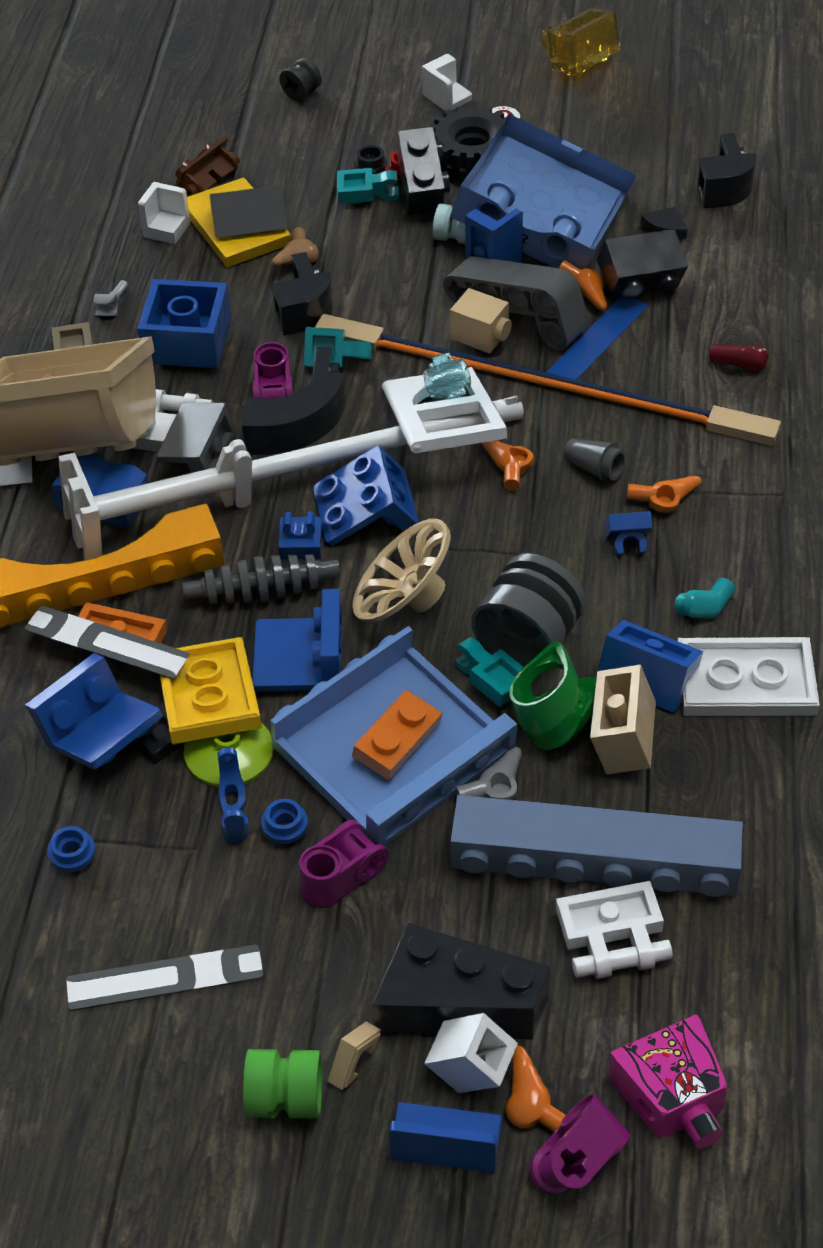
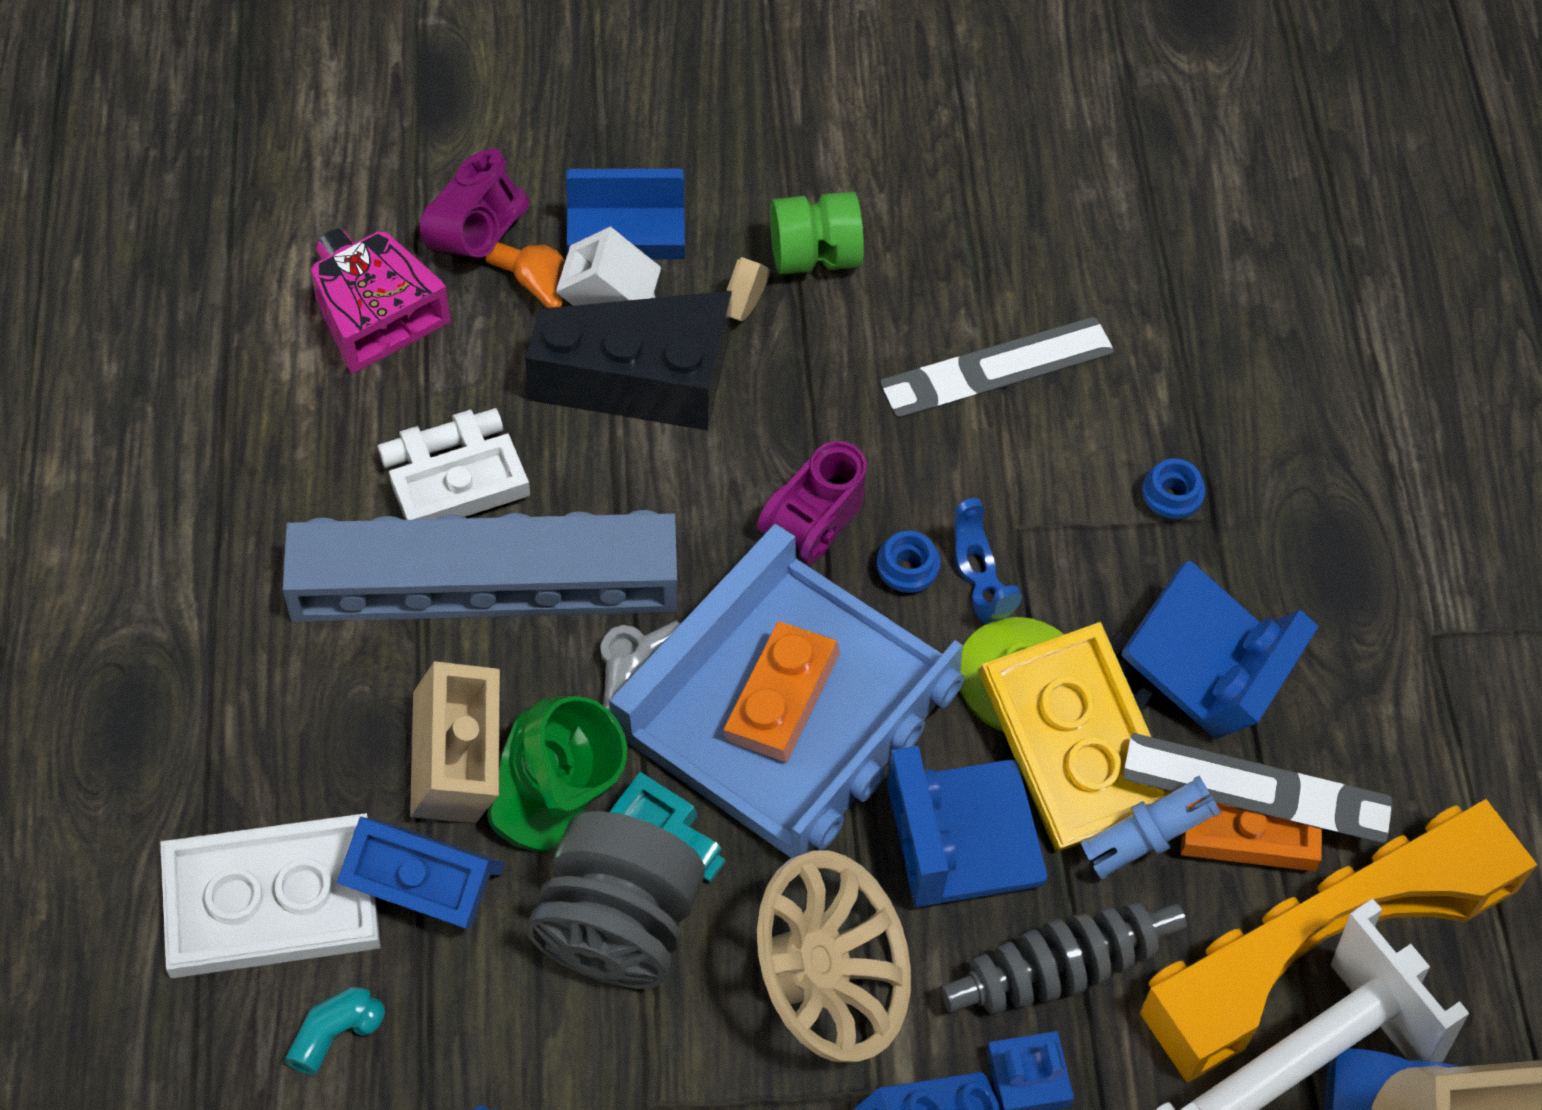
camera: 165 degrees right, 10 degrees up
none -> medium blue pin [1080,775,1222,880]

